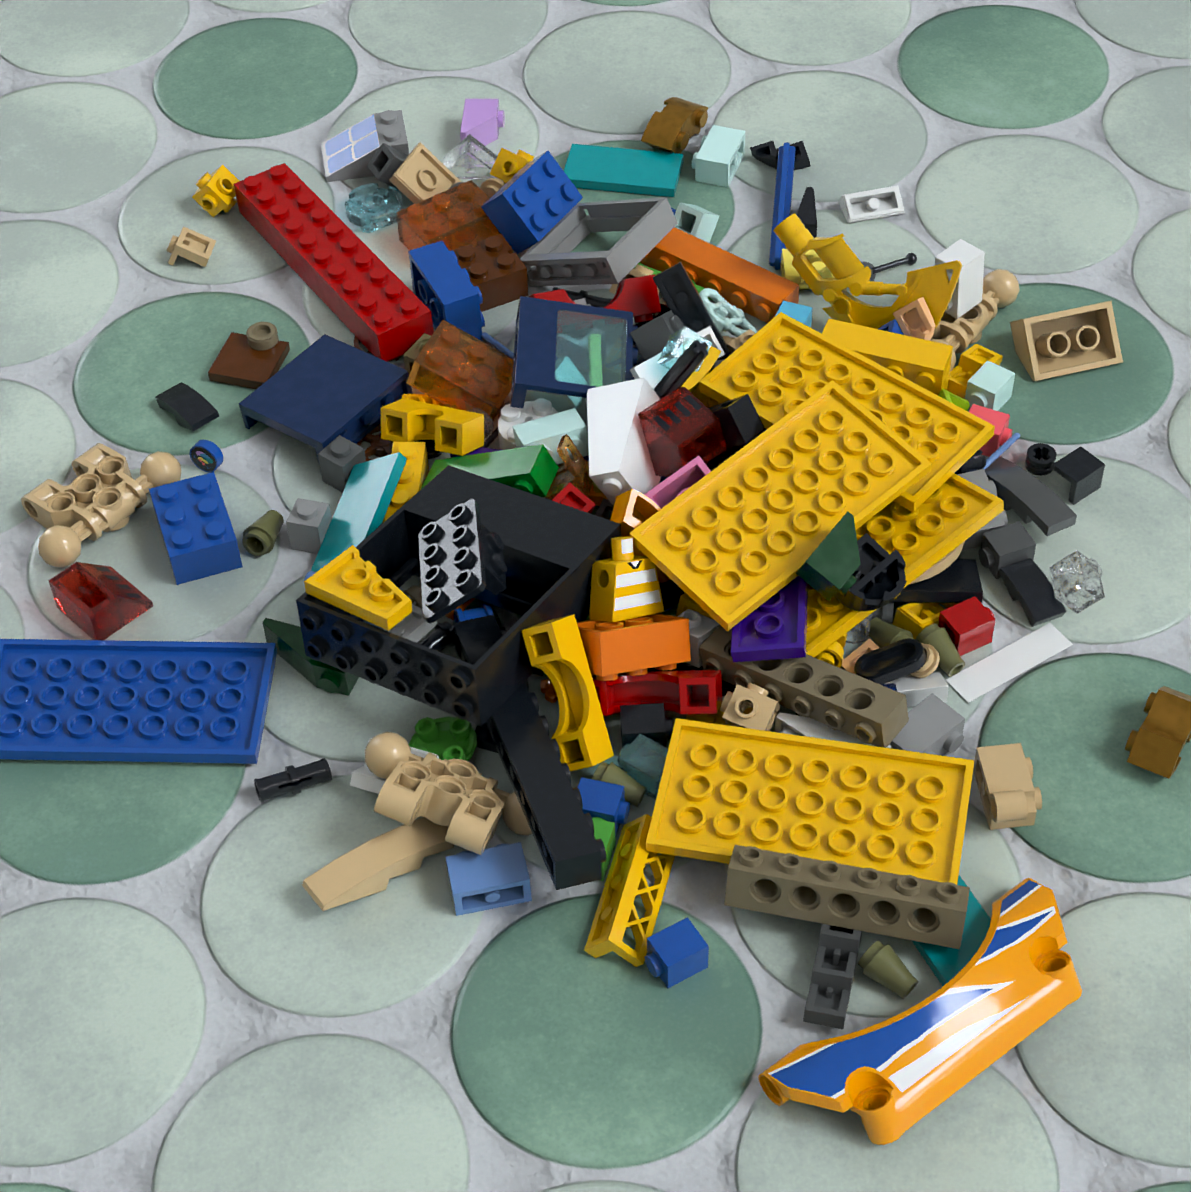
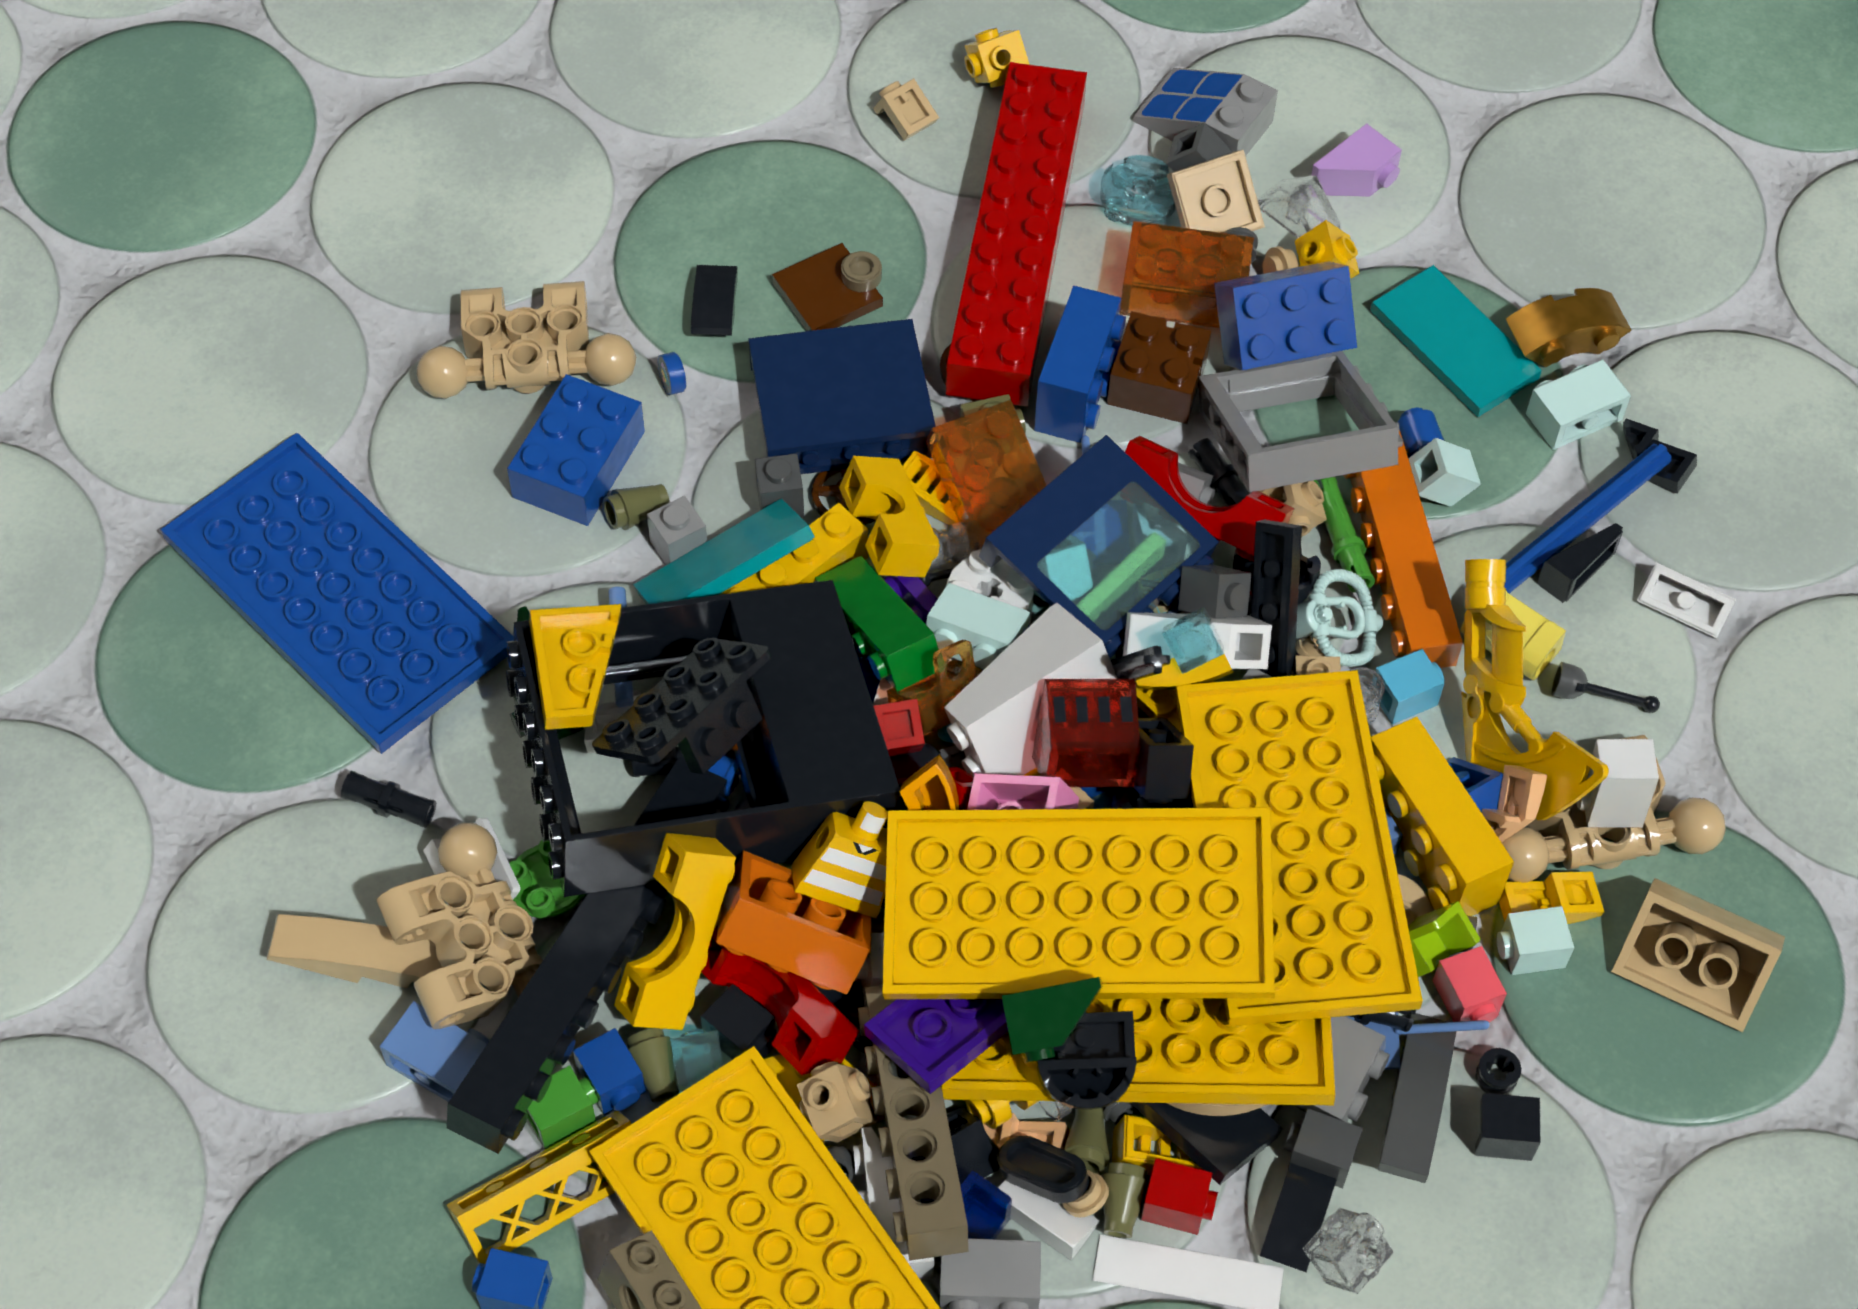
camera: 40 degrees right, 10 degrees up
clear red slope [48,562,153,640] -> none

